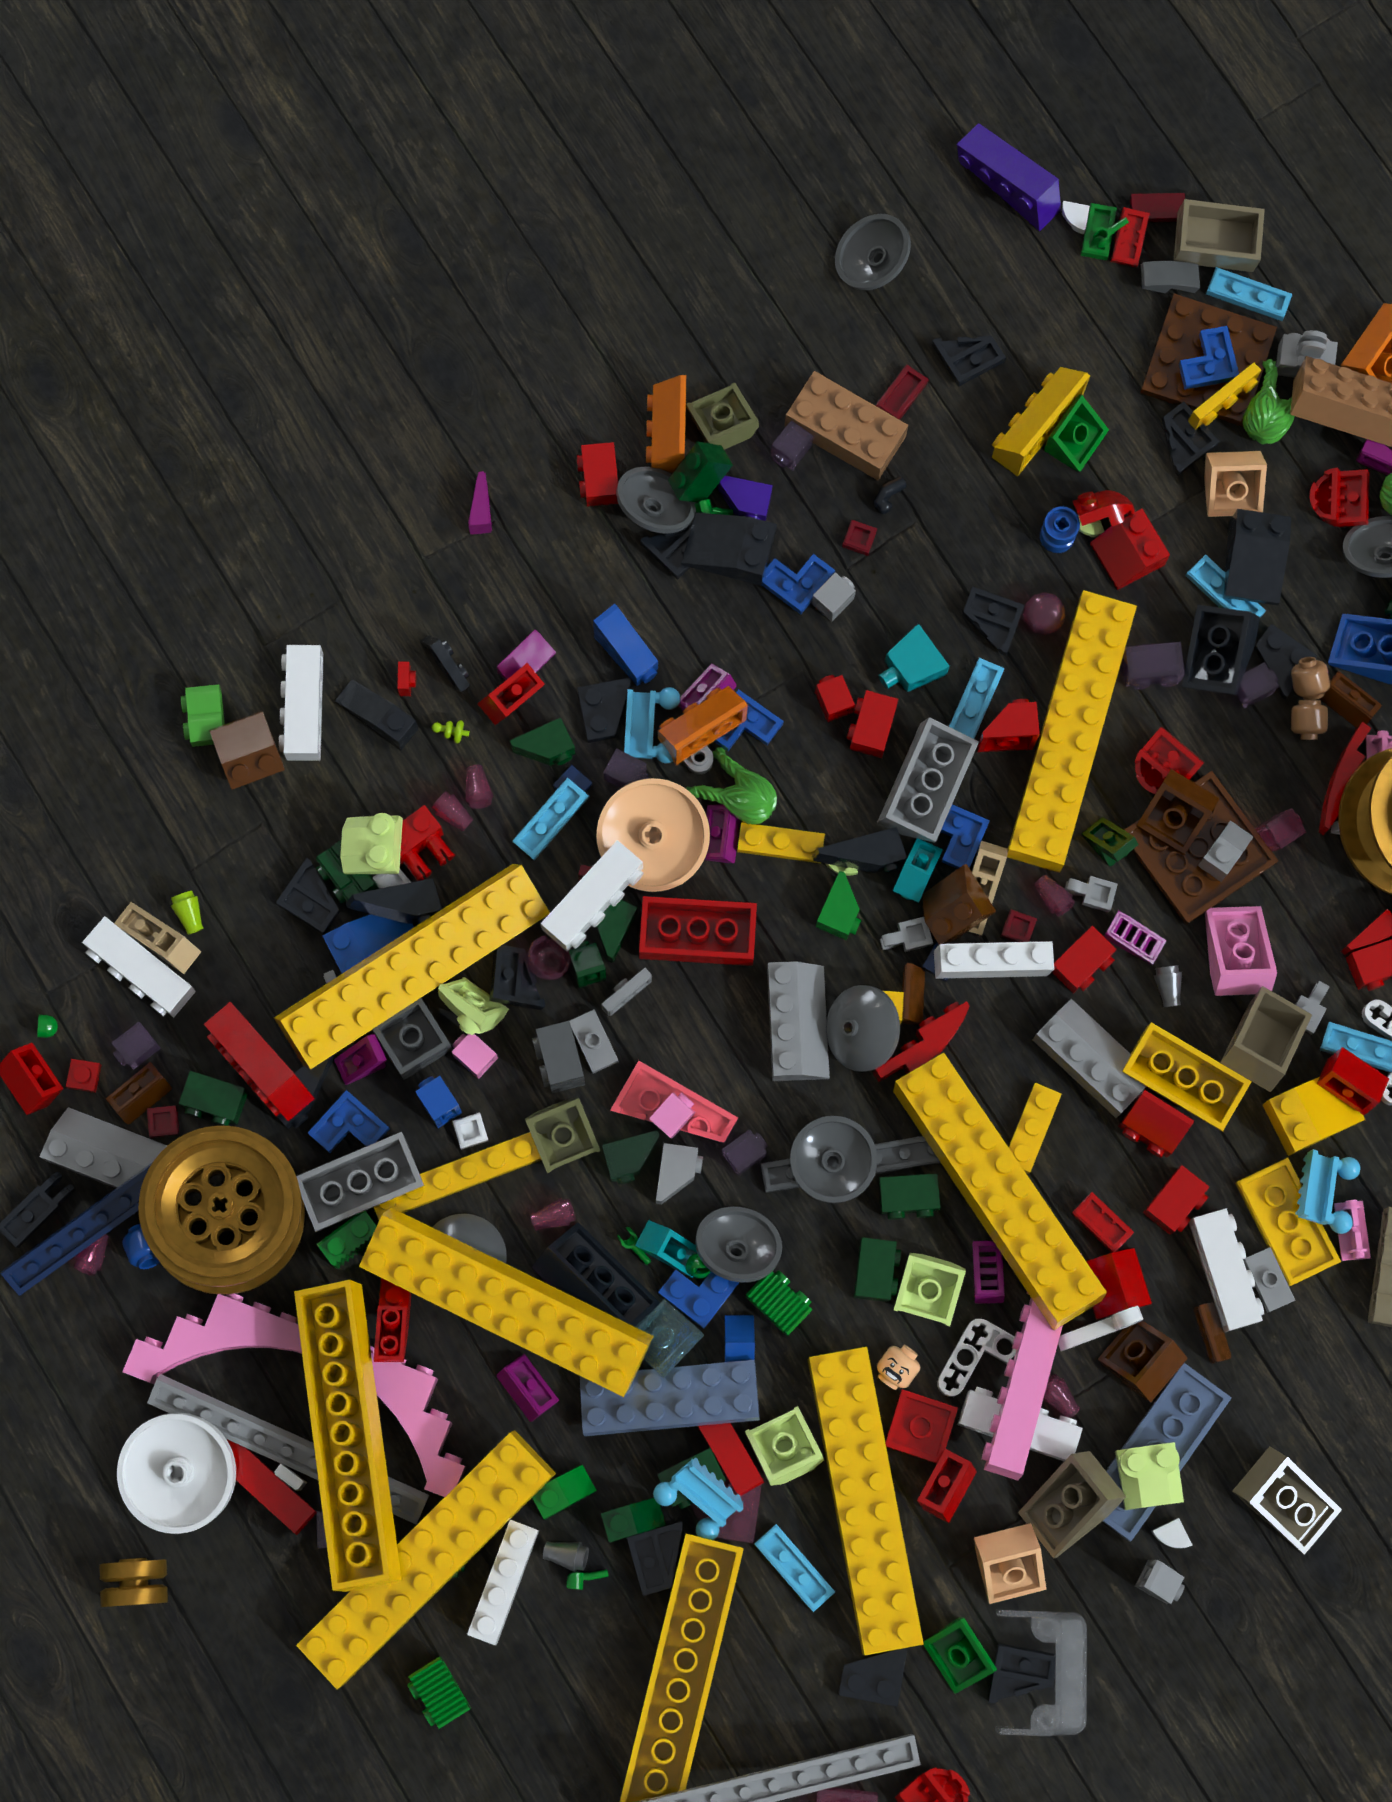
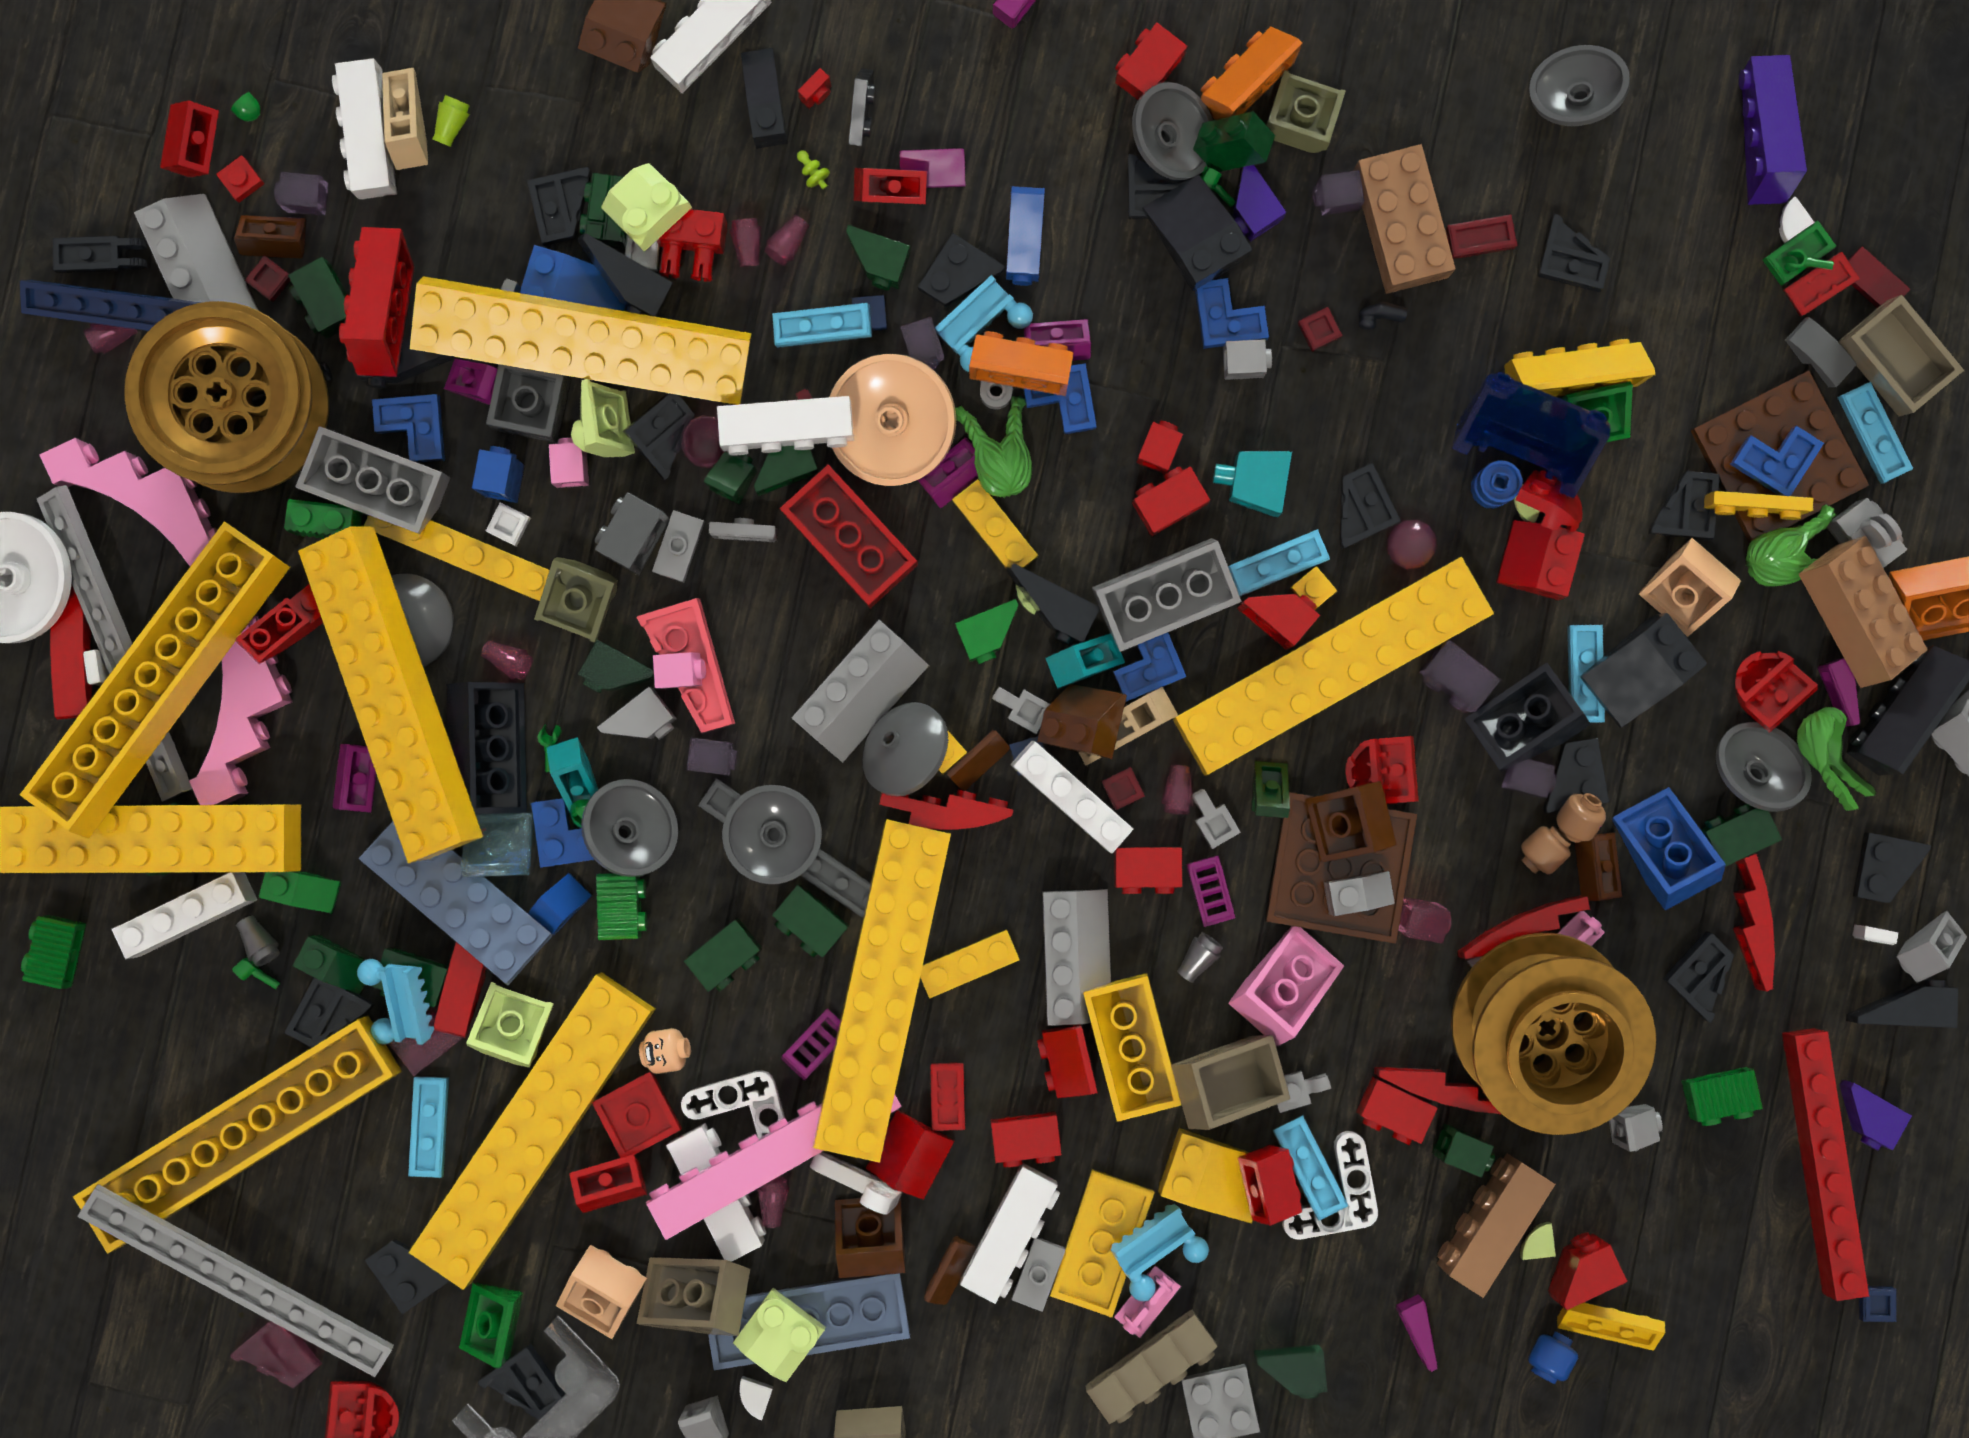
camera: 45 degrees right, 10 degrees up
yellowish green slope [894,1253,966,1326] -> none
none -> yellow plate [1290,566,1337,607]
none -> clear blue windscreen [1452,372,1611,498]

